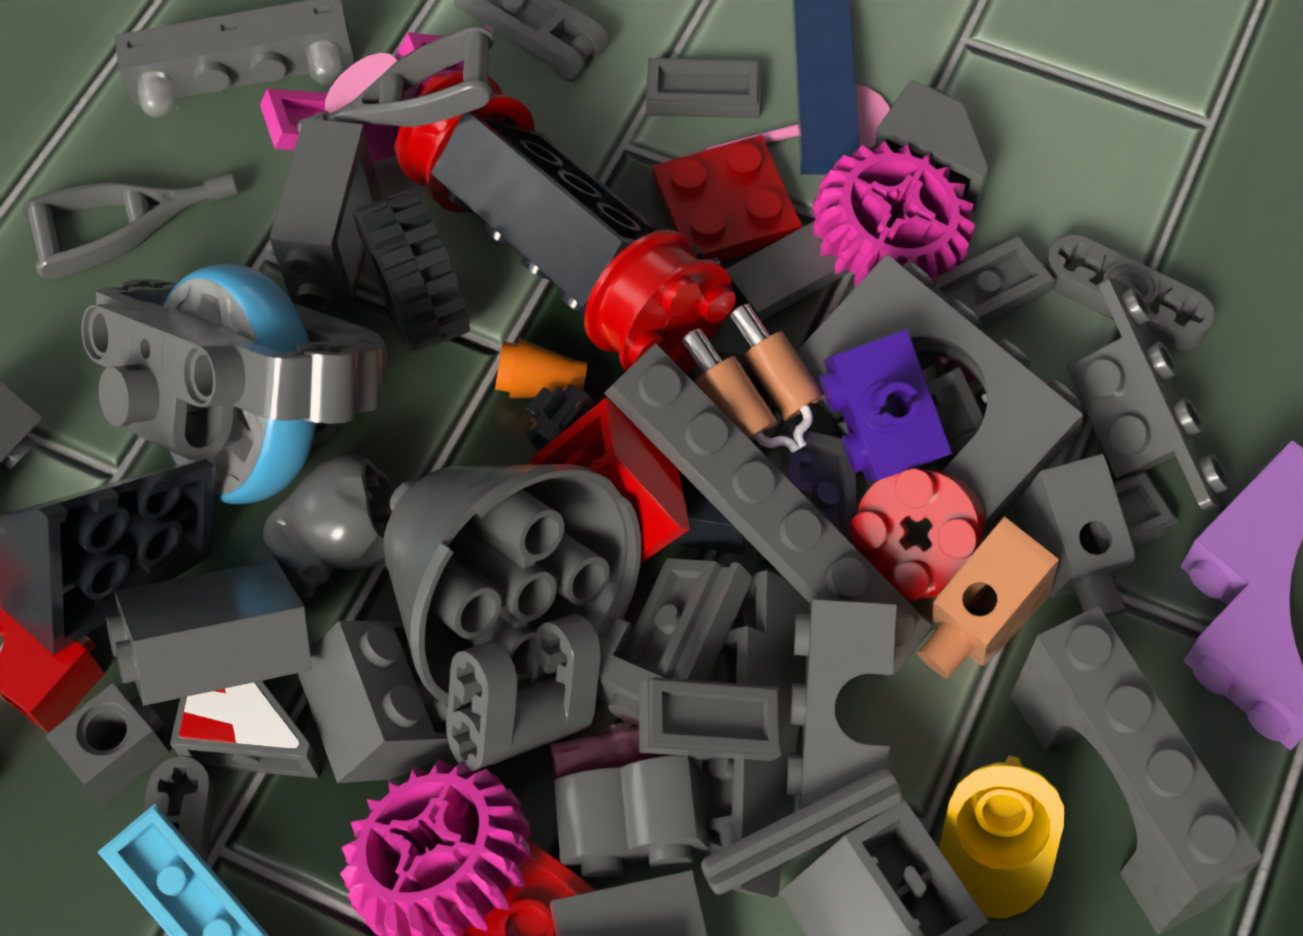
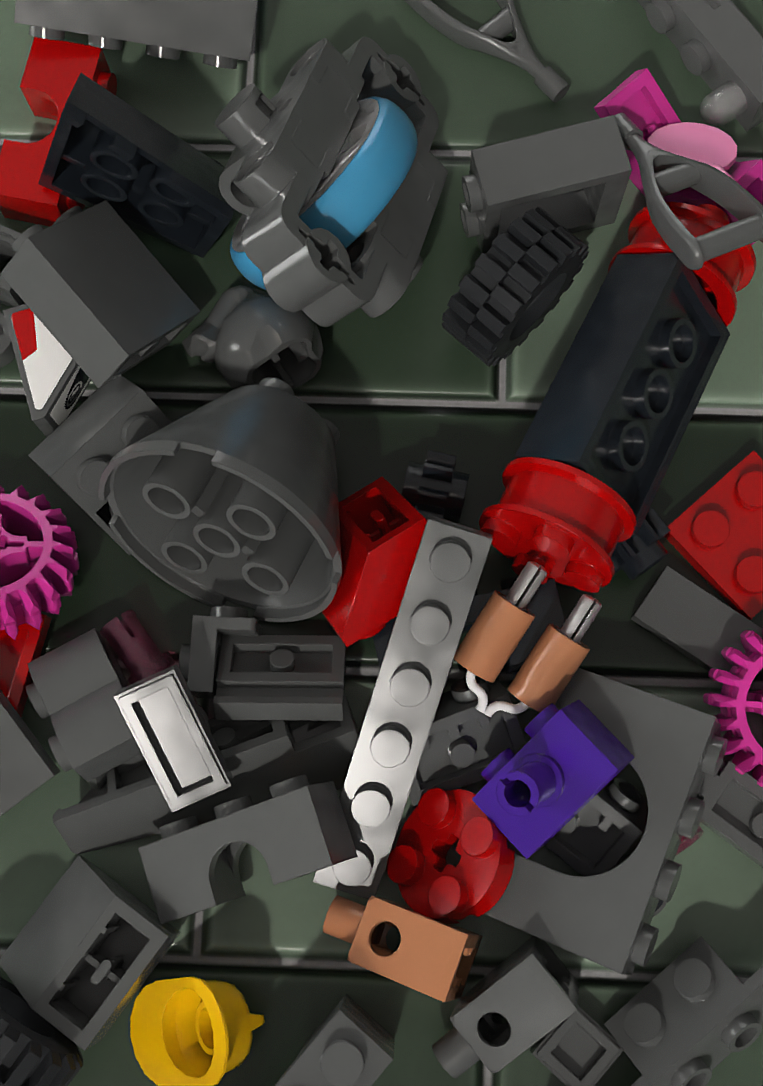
camera: 70 degrees right, 15 degrees up
dark grey connector [446,613,601,772] -> none
orange cone [495,338,587,399] -> none
dark grey axle [701,768,903,894] -> none

